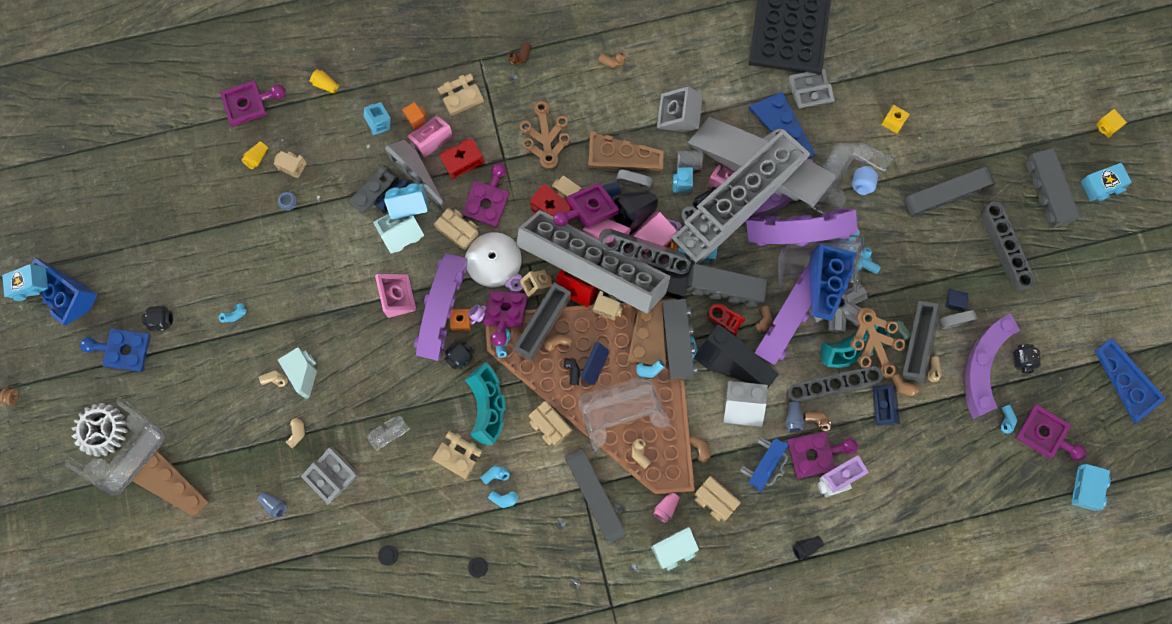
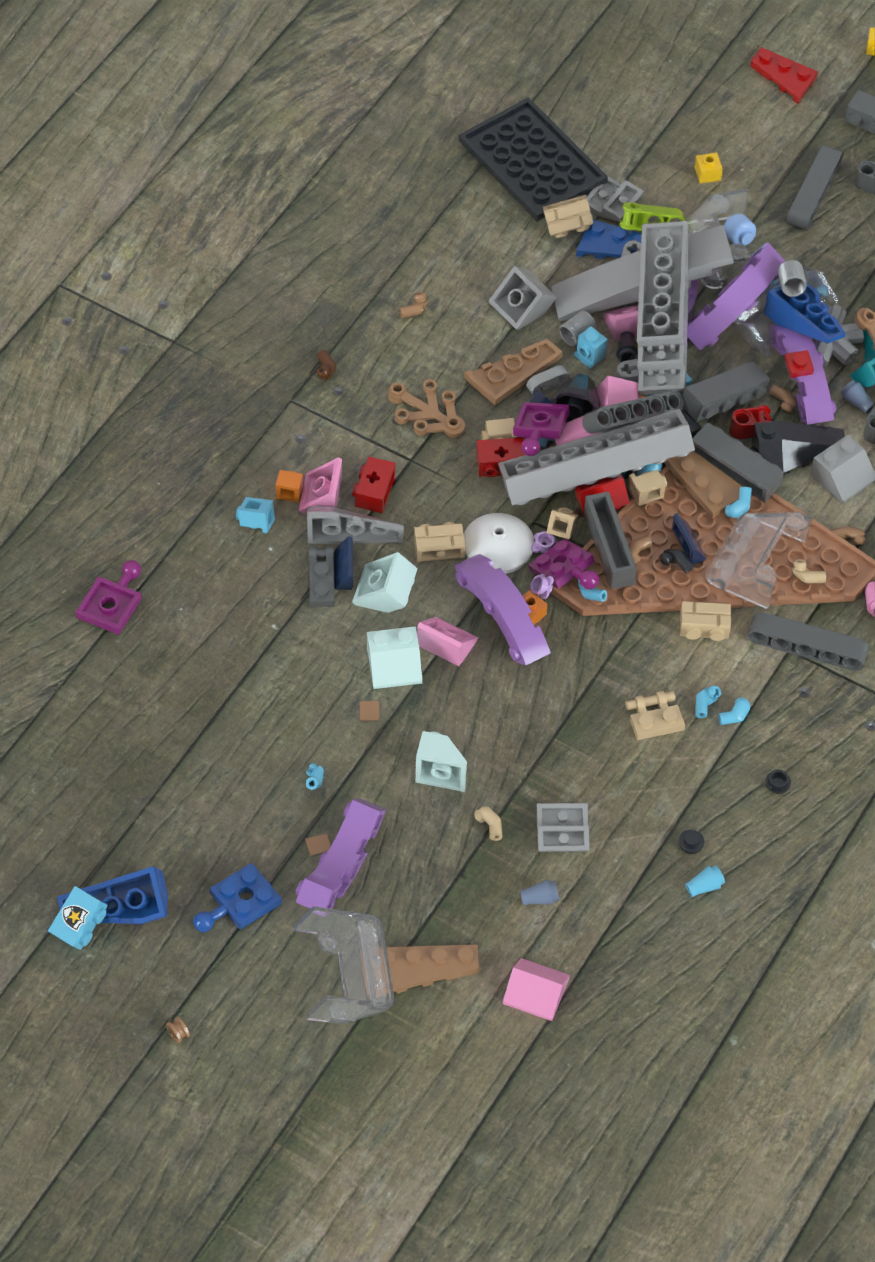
camera: 50 degrees left, 20 degrees down
white gear [72,403,128,457] -> none
black head [142,306,173,331] -> none
yellow cone [241,141,268,169] -> none
tan arm [259,371,288,387] -> none
tan brick [274,151,307,179] -> none
sand blue plate [278,192,297,211] -> none
yellow cone [310,69,339,94] -> none
clear hinge [367,415,409,451] -> none
brick [384,184,429,220] -> none
tan plate [437,73,484,116] -> none
black head [444,341,473,369] -> none
magenta plate [462,163,510,228] -> none
teal brick [465,362,506,445] -> none
none -> medium lavender brick [296,798,387,914]
none -> medium nougat sticker [305,834,331,856]
none -> medium nougat sticker [360,701,380,721]
none -> light aqua slope [367,626,422,689]
none -> bright pink slope [503,958,570,1021]
none -> tan brick [543,195,594,238]
none -> lime piece [620,202,685,231]
none -> medium azure cone [685,865,725,897]
none -> red wing [750,47,818,104]
none -> light grey piece [778,260,807,297]
none -> red plate [784,350,814,378]
none -> sand blue cone [841,380,875,414]

